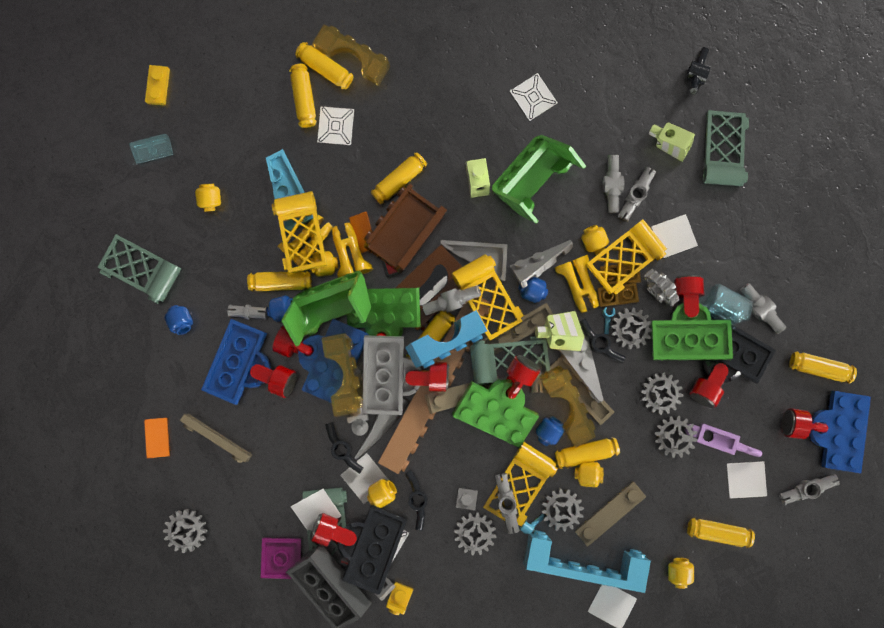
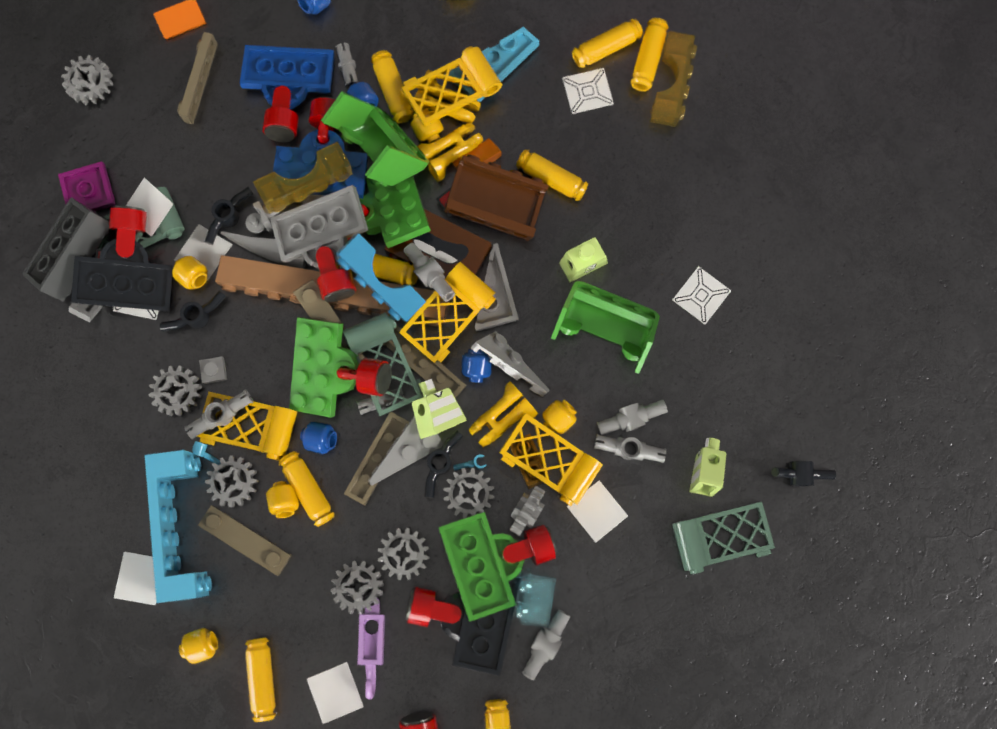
camera: 70 degrees right, 5 degrees down
yellow bracket [386,581,413,615] -> none
clear yellow arch [539,365,596,448] -> none
pearl gold slope [597,283,639,307] -> none

